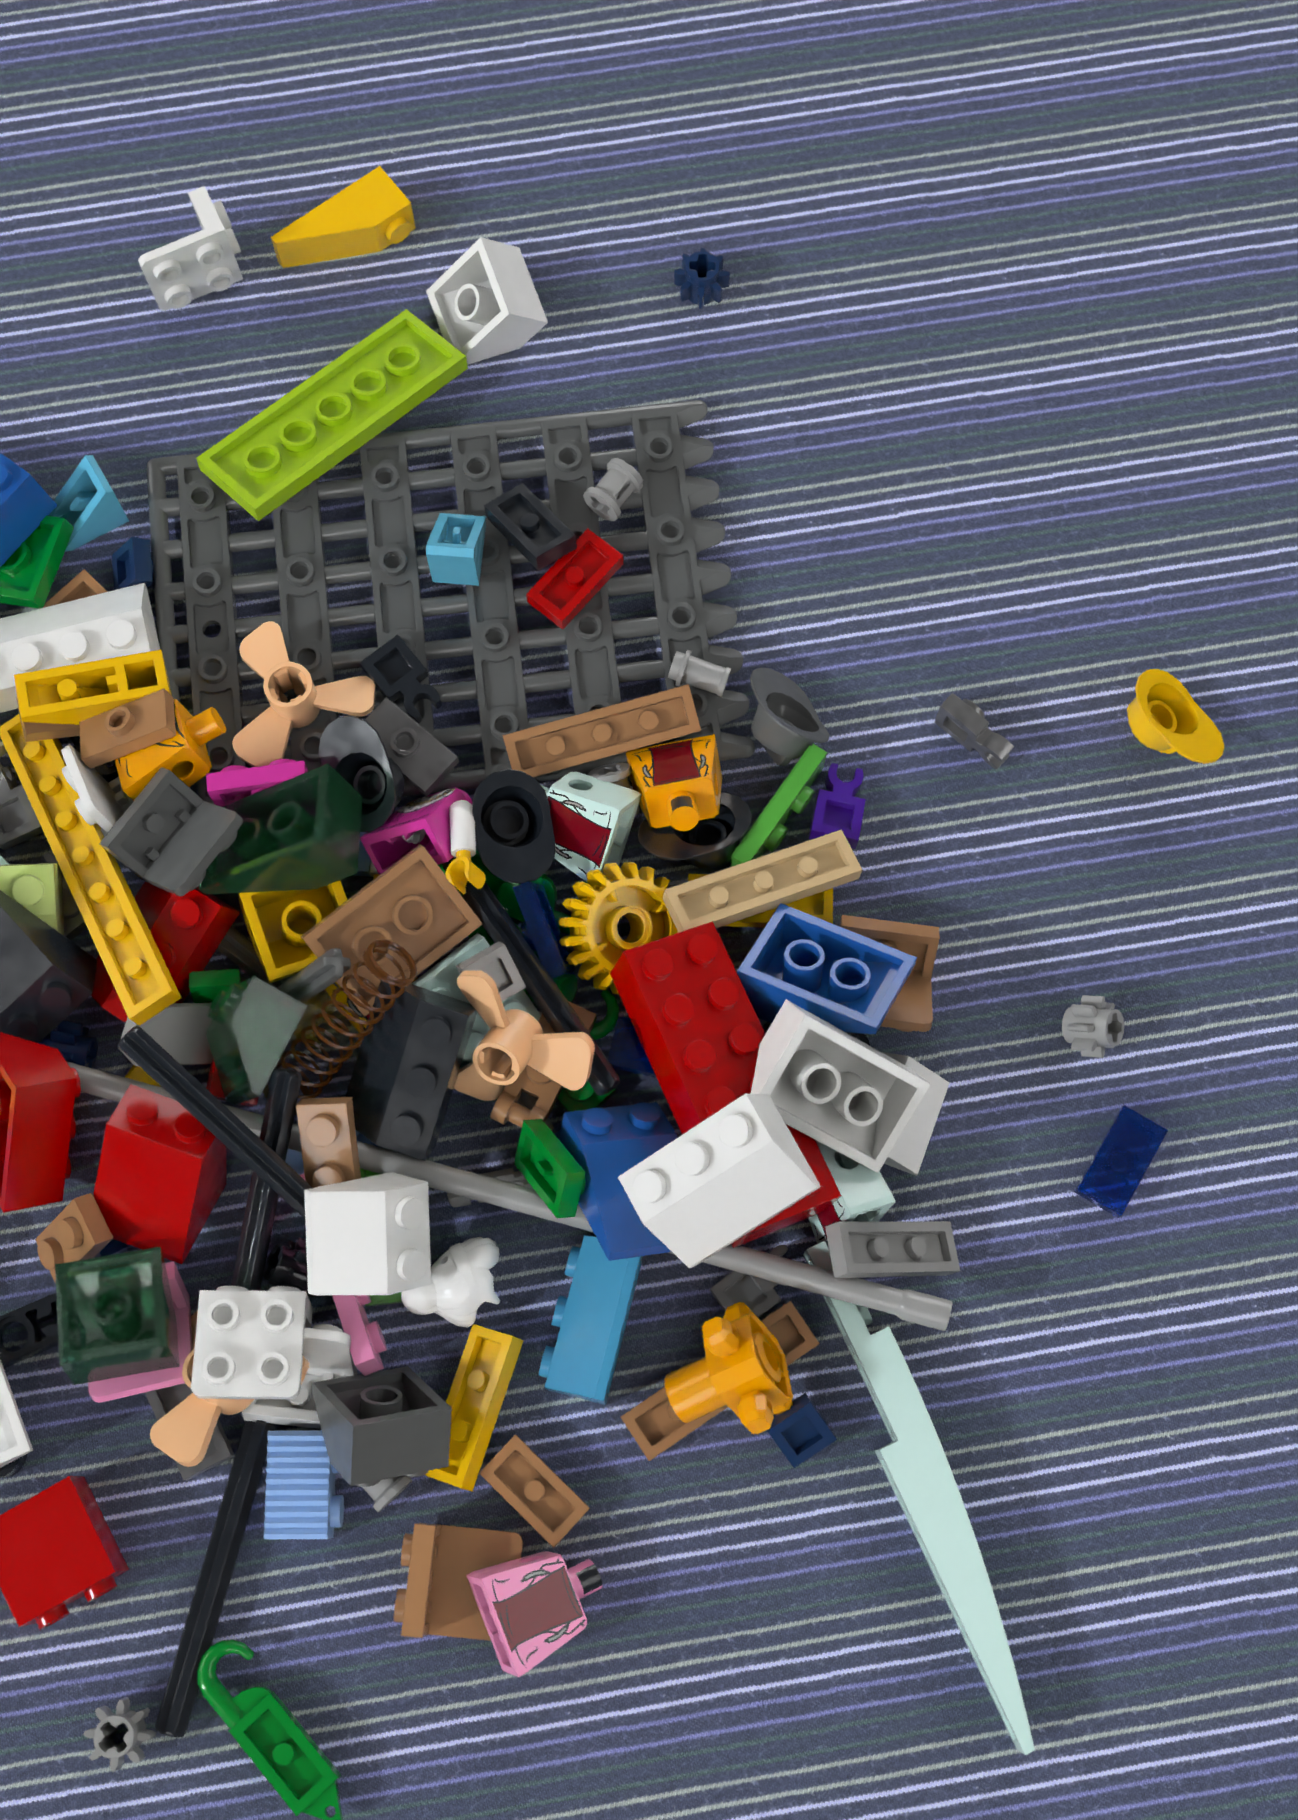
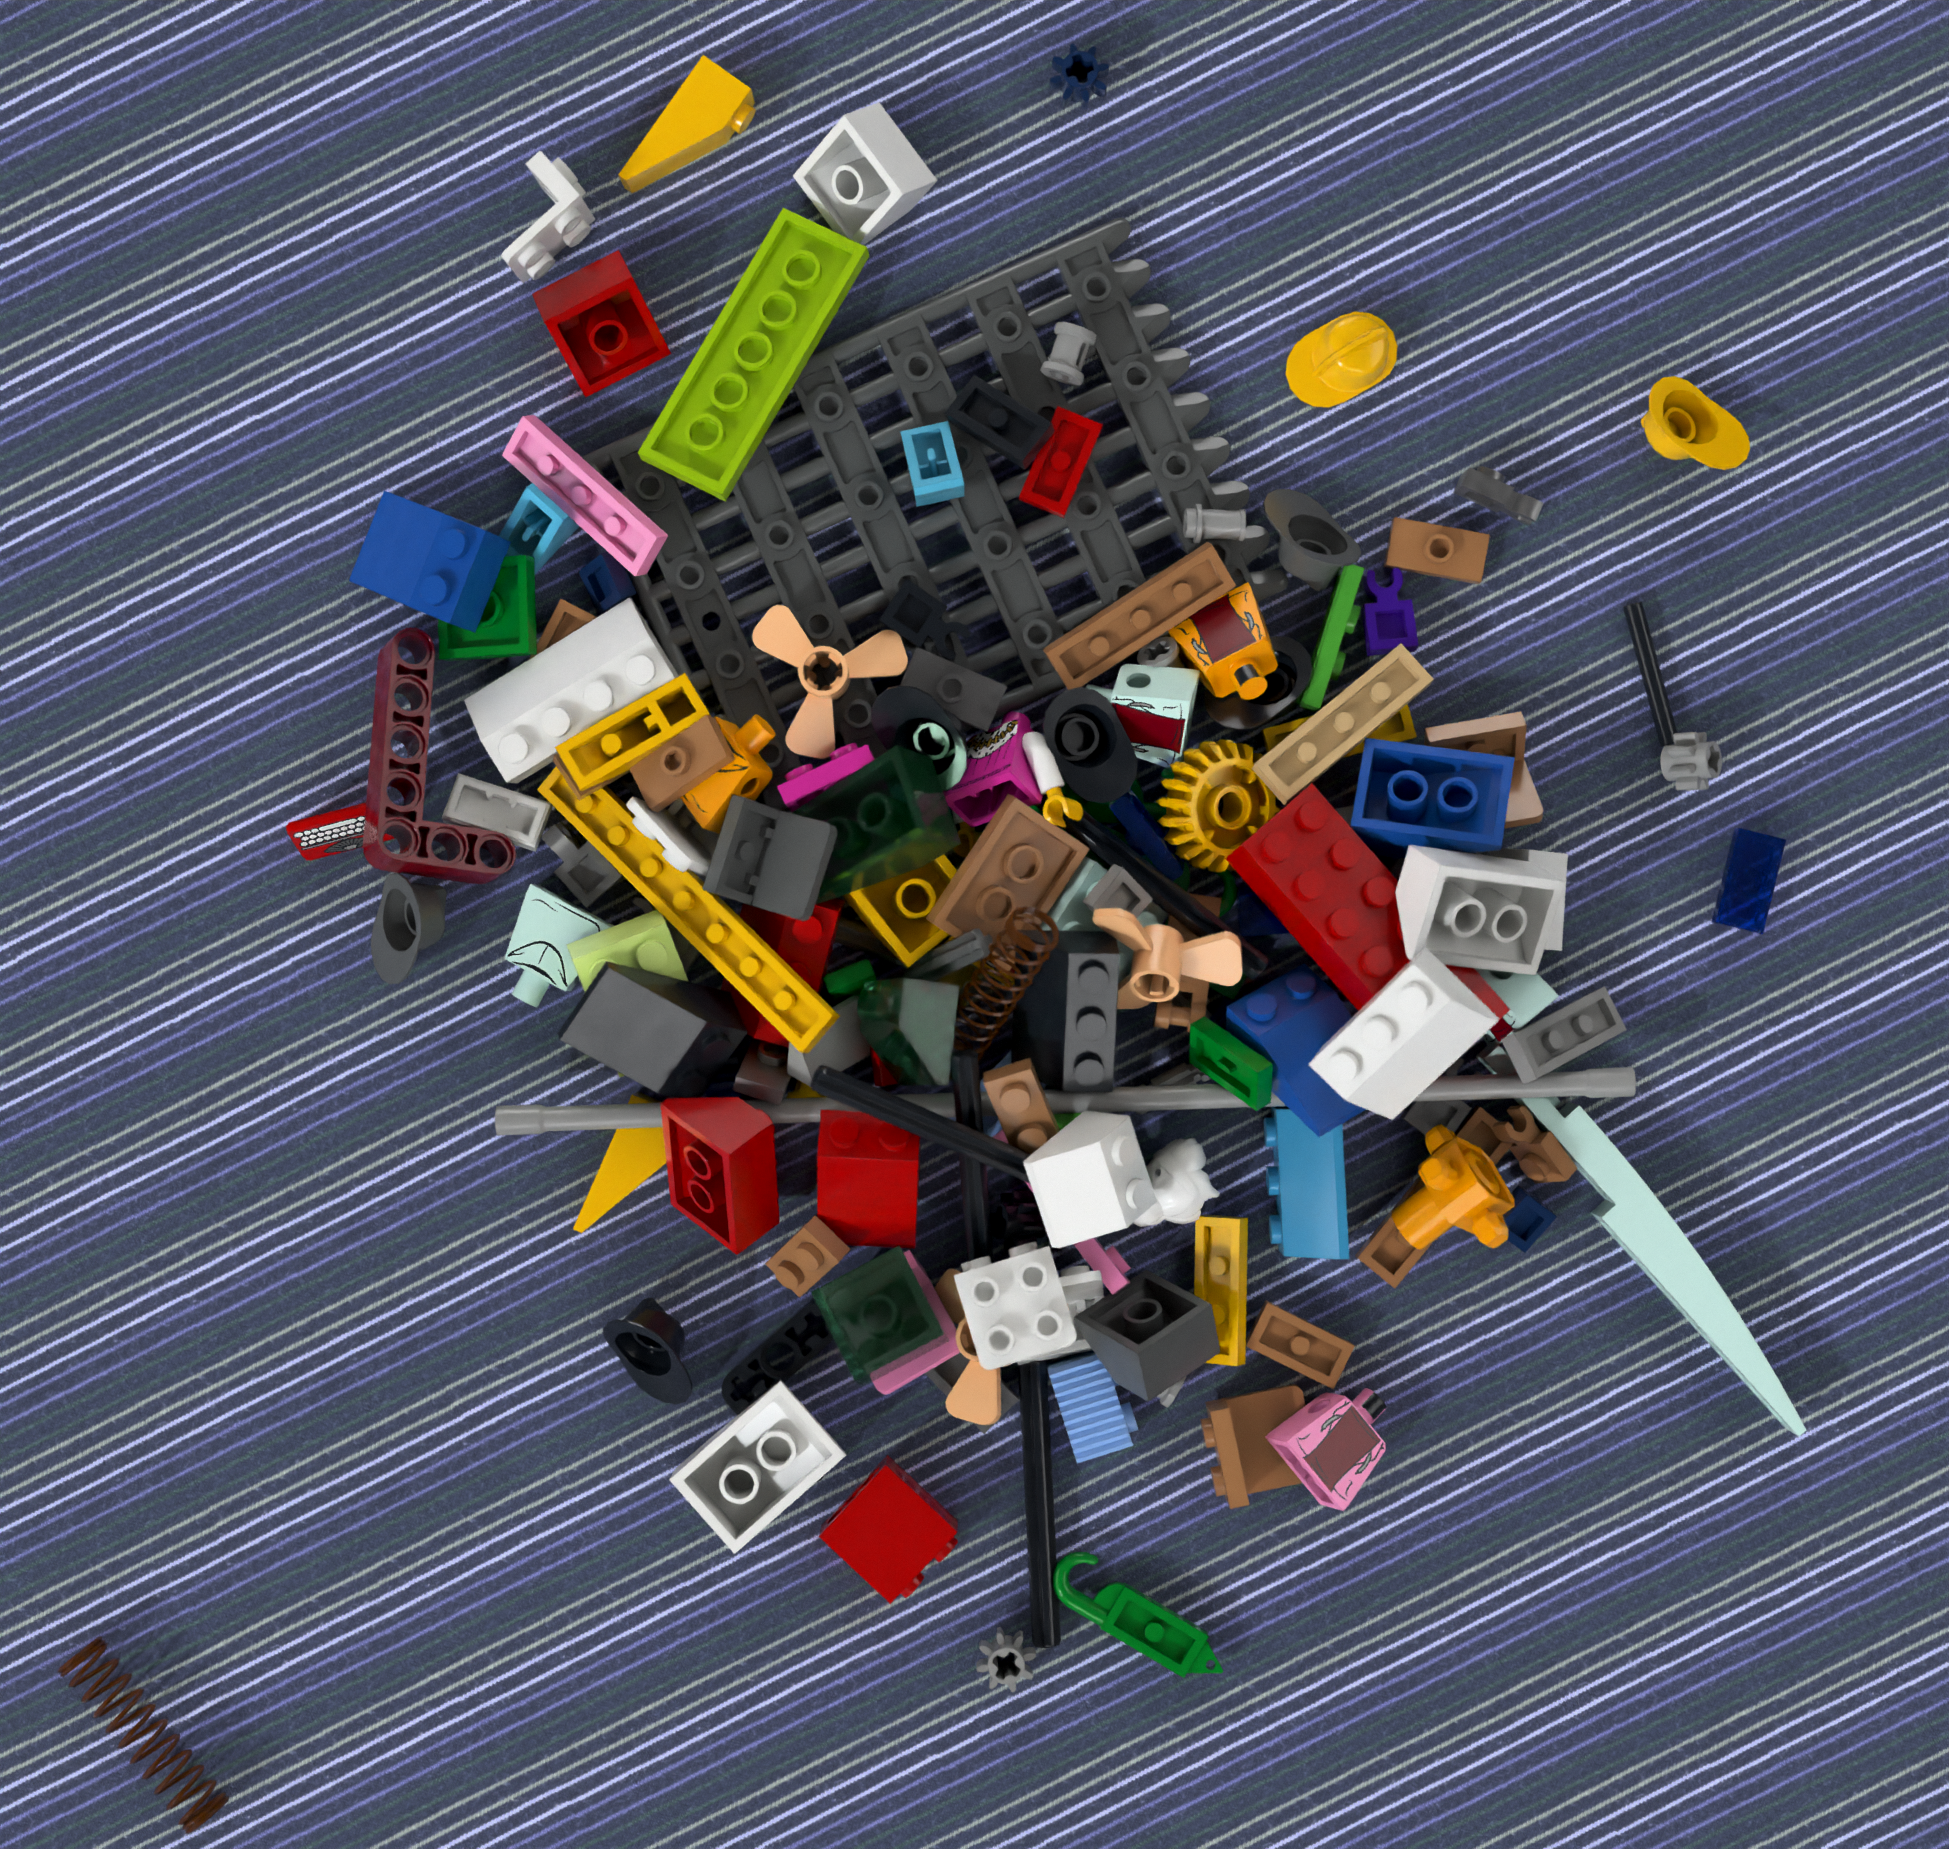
camera: 15 degrees left, 15 degrees up
none -> bright pink plate [502,415,669,576]
none -> red slope [532,250,672,398]
none -> flat silver plate [733,1038,791,1105]
none -> yellow piece [1286,311,1397,408]
none -> medium nougat plate [1383,517,1490,584]
none -> medium nougat plate [1492,1105,1577,1184]
none -> black piece [1623,602,1677,747]

